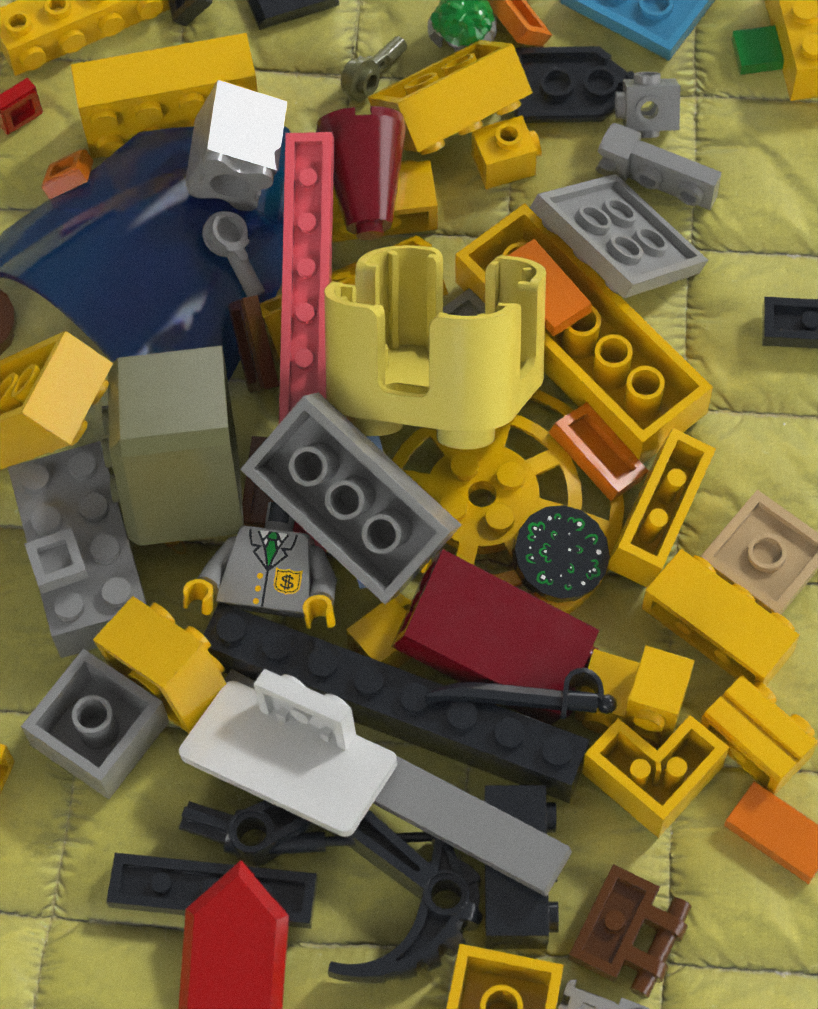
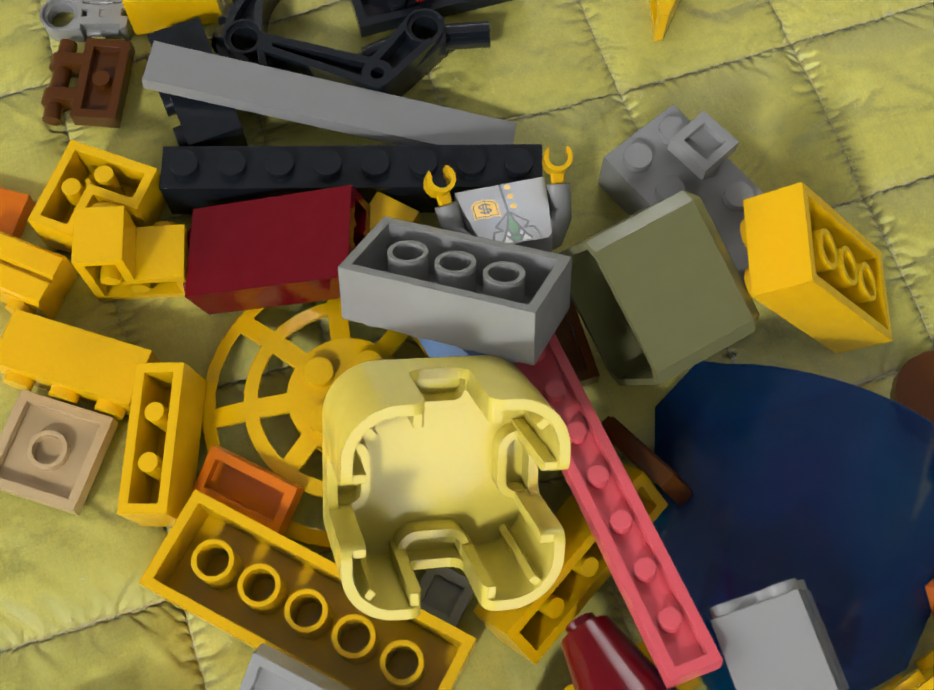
camera: 155 degrees right, 5 degrees up
light grey brick [21,648,169,799] -> none
yellow brick [93,596,227,733] -> none
white bracket [179,669,397,837] -> none
light grey plate [202,211,265,297] -> none
black sword [425,668,617,719] -> none
orange tile [508,239,592,337] -> none
black tile [511,505,610,603] -> none

